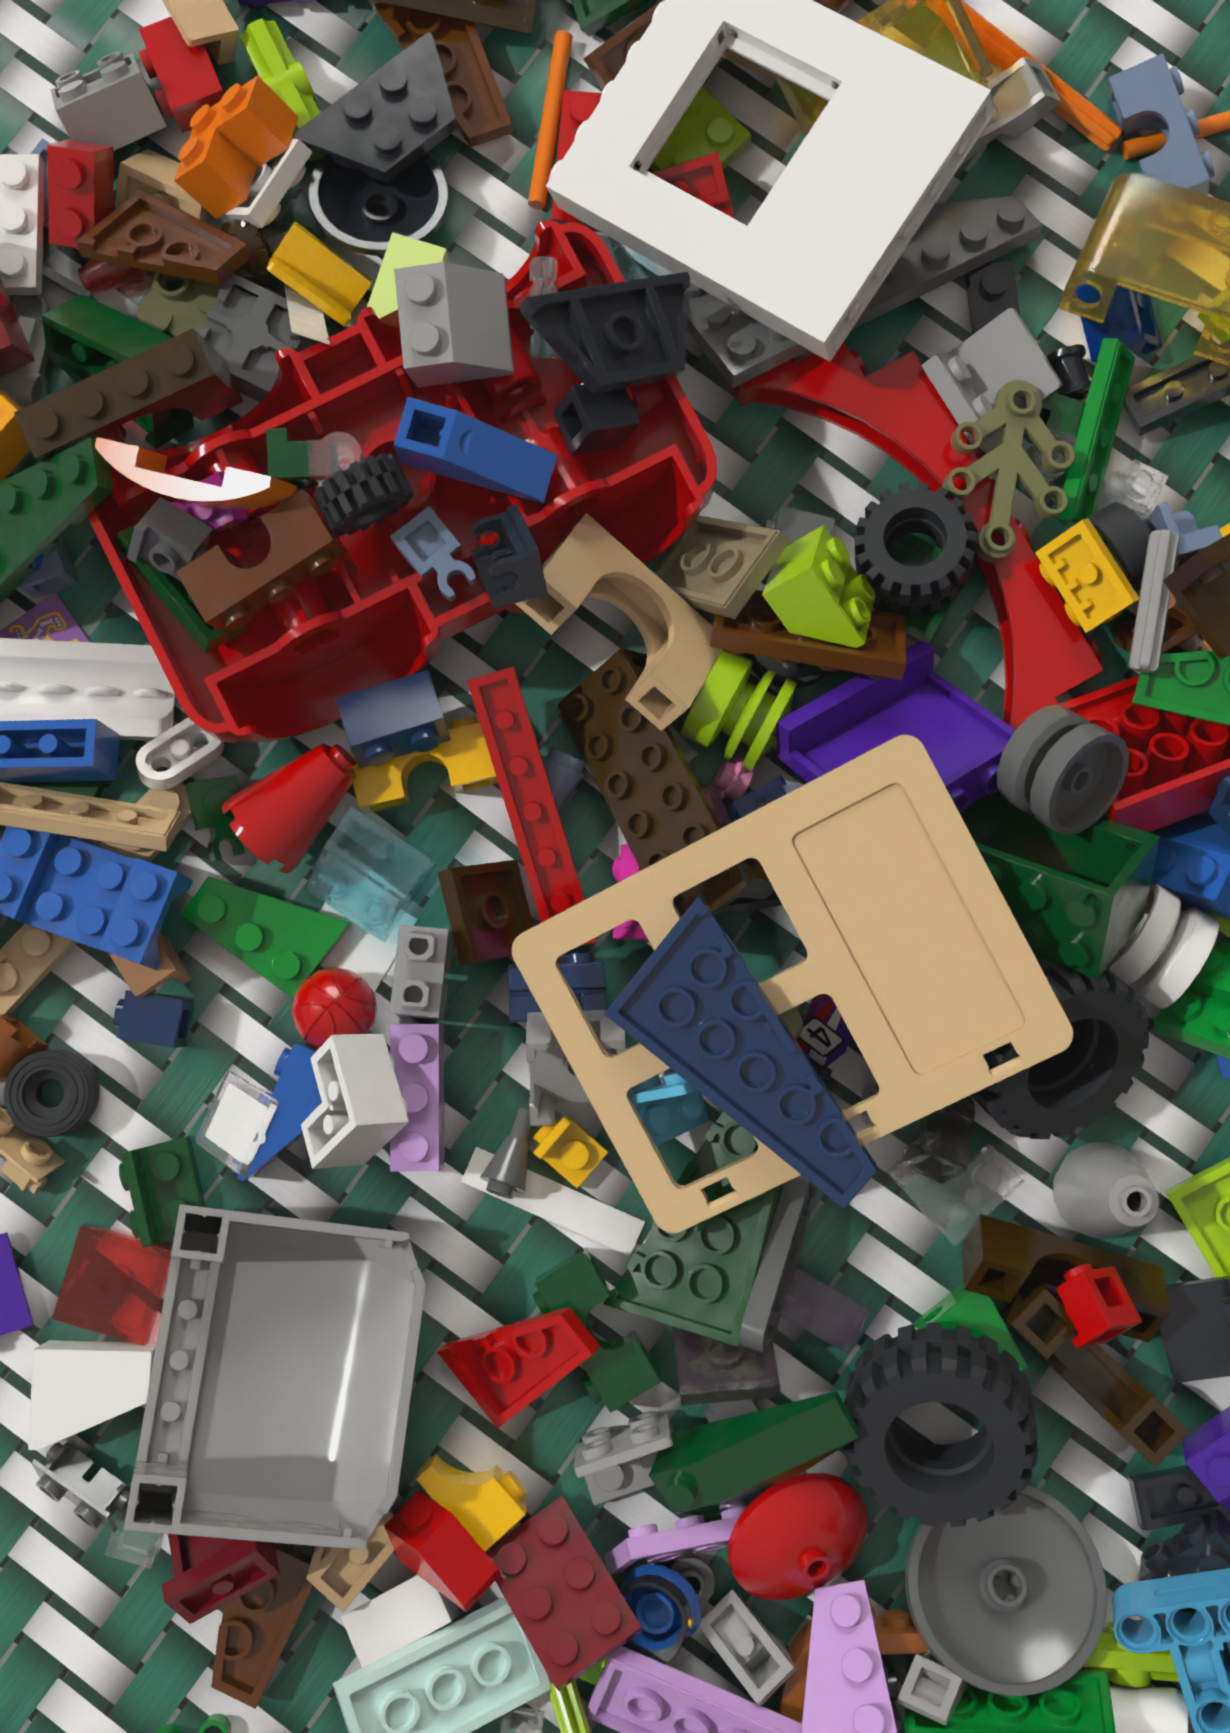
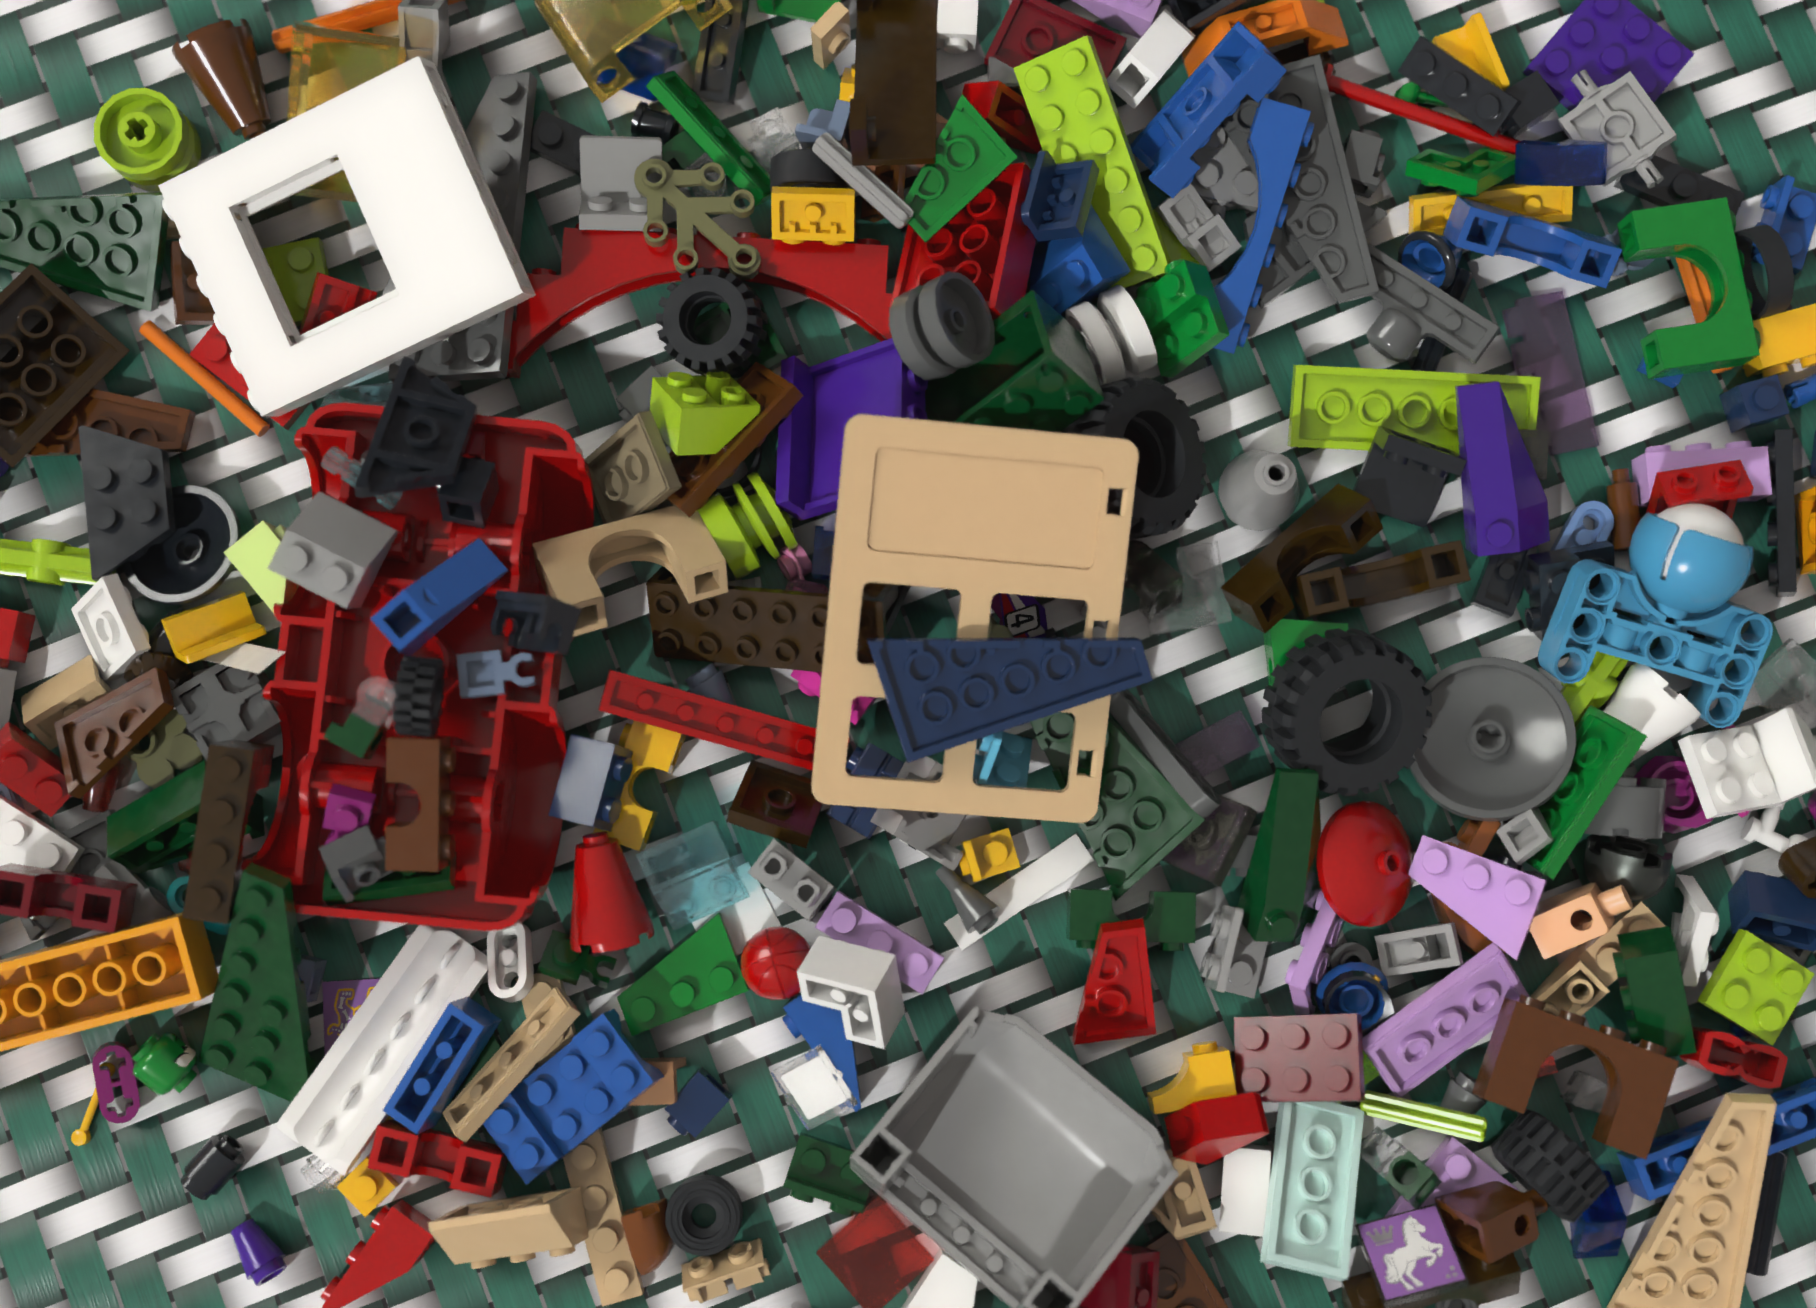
camera: 60 degrees left, 0 degrees up
slope [95,437,297,510] -> none
orange brick [174,76,299,219] -> none
red brick [1056,1263,1143,1349] -> none

